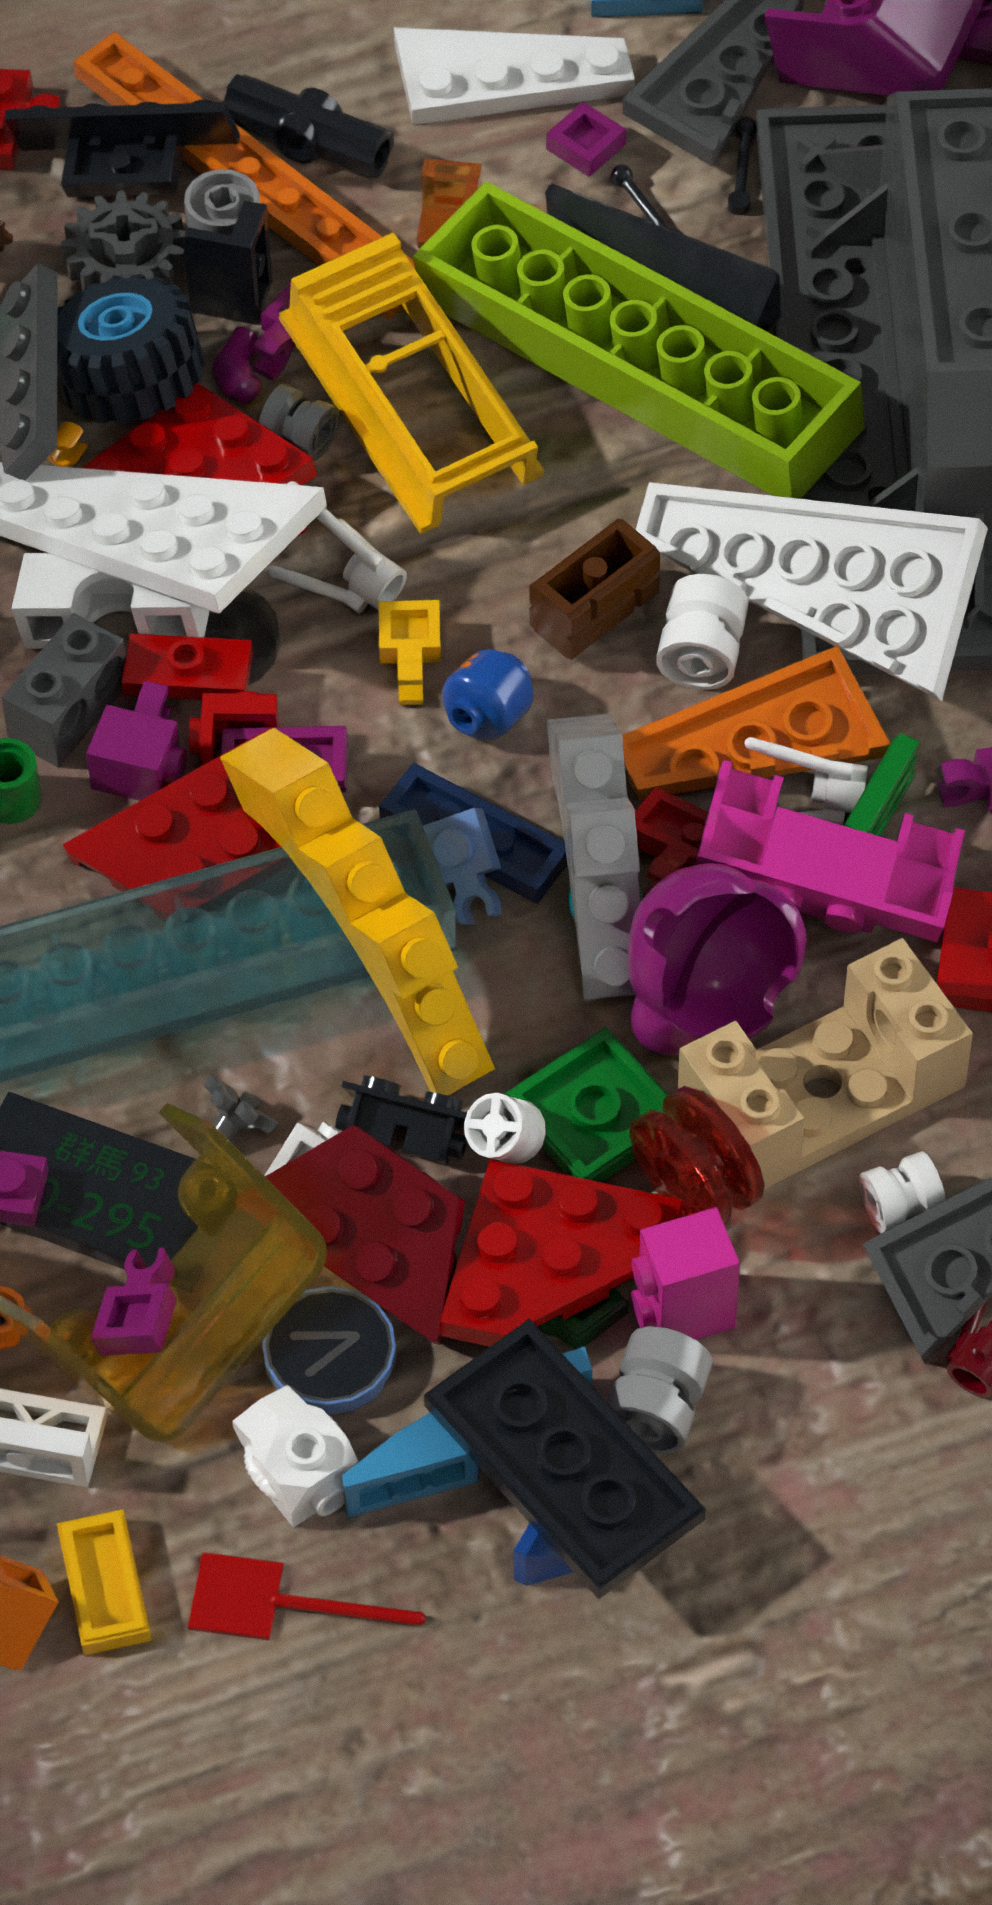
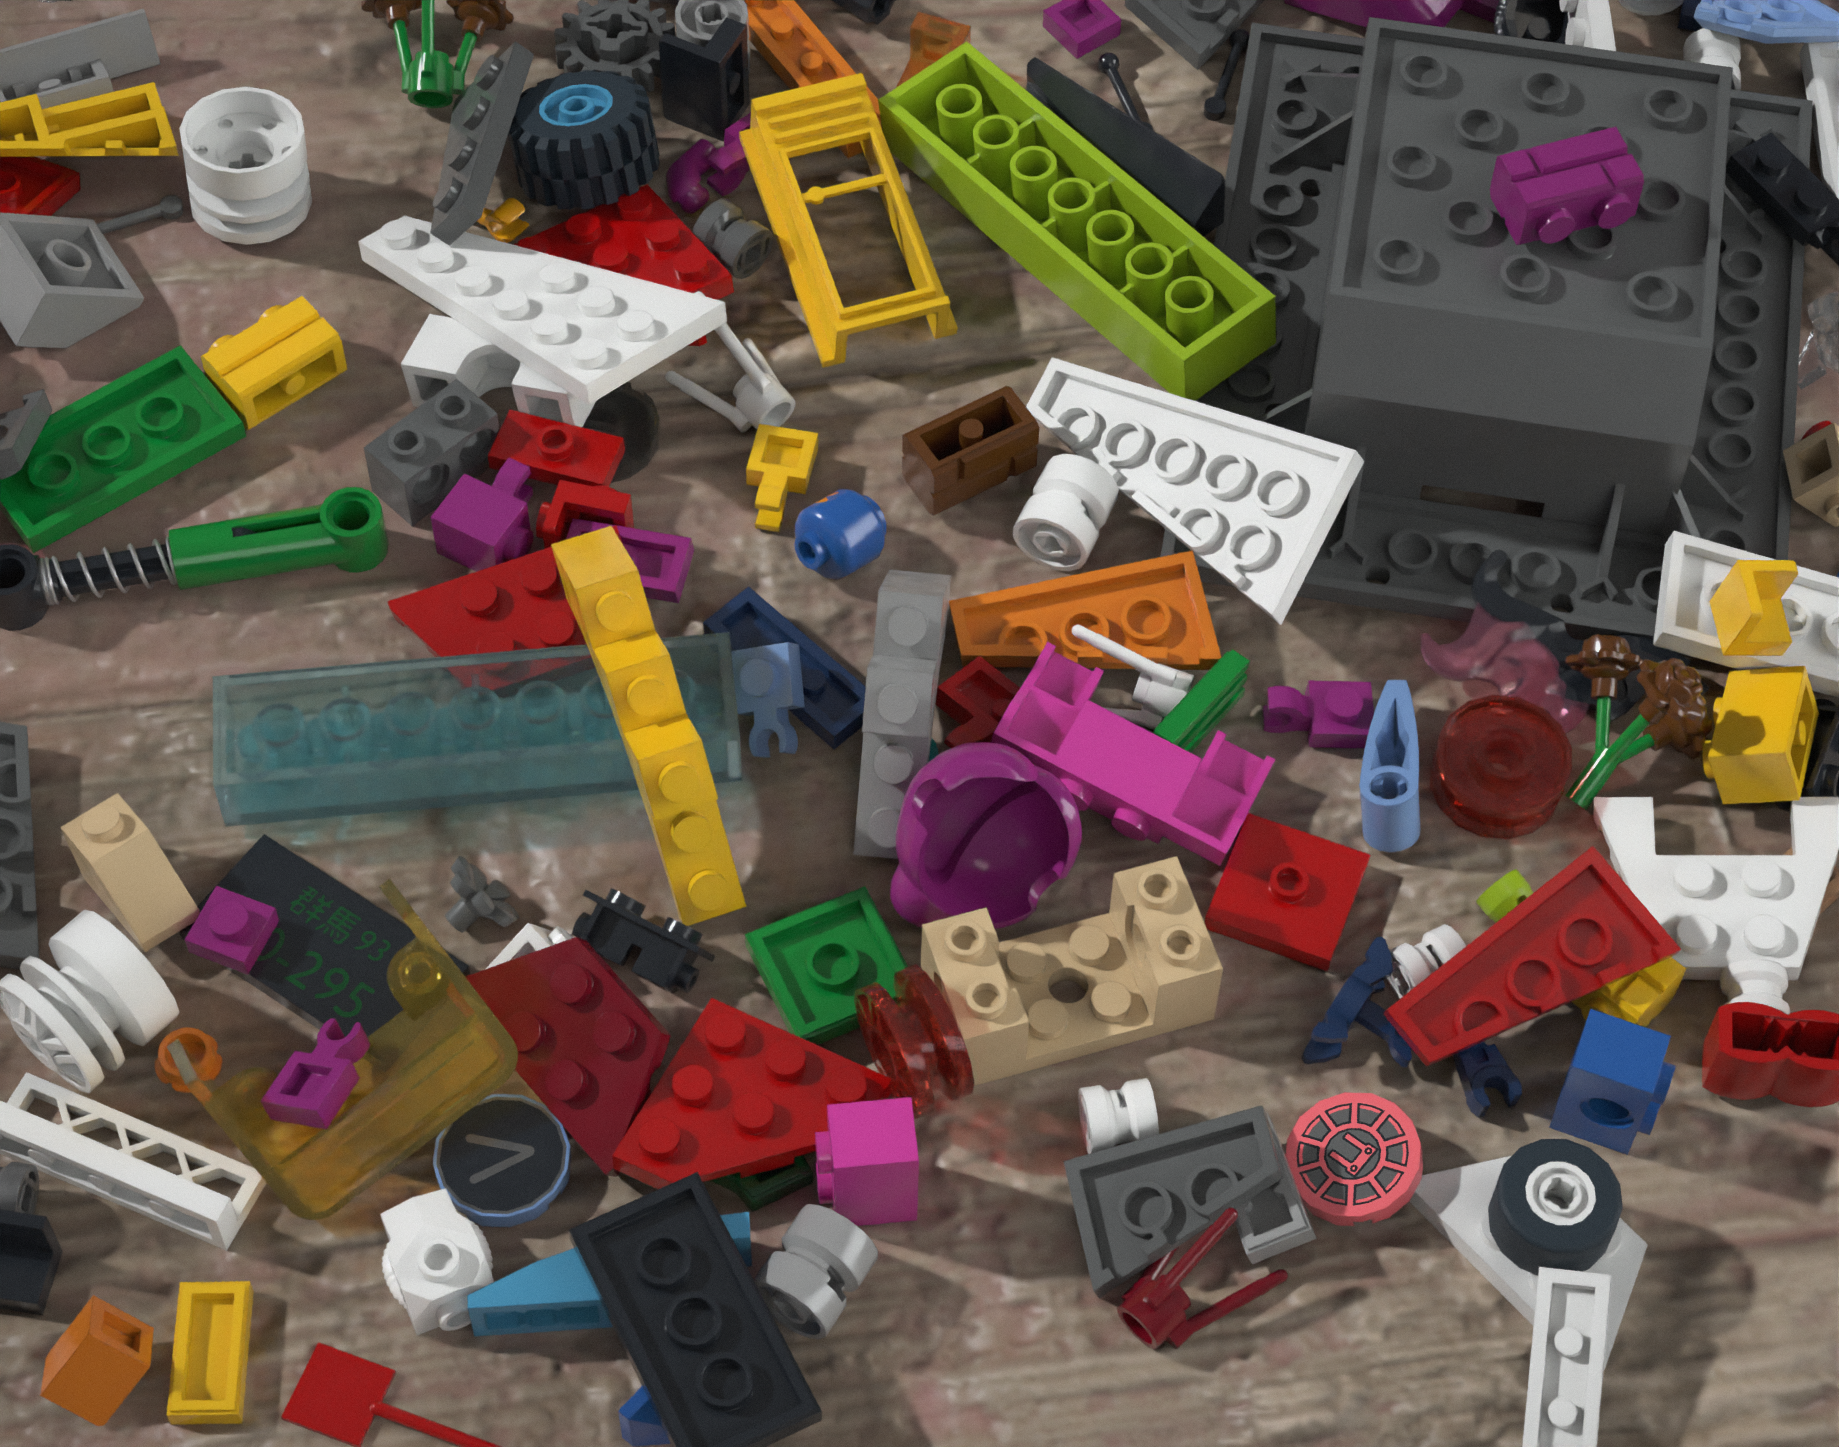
camera: 10 degrees right, 0 degrees up
white wheel [464,1093,546,1164] -> none

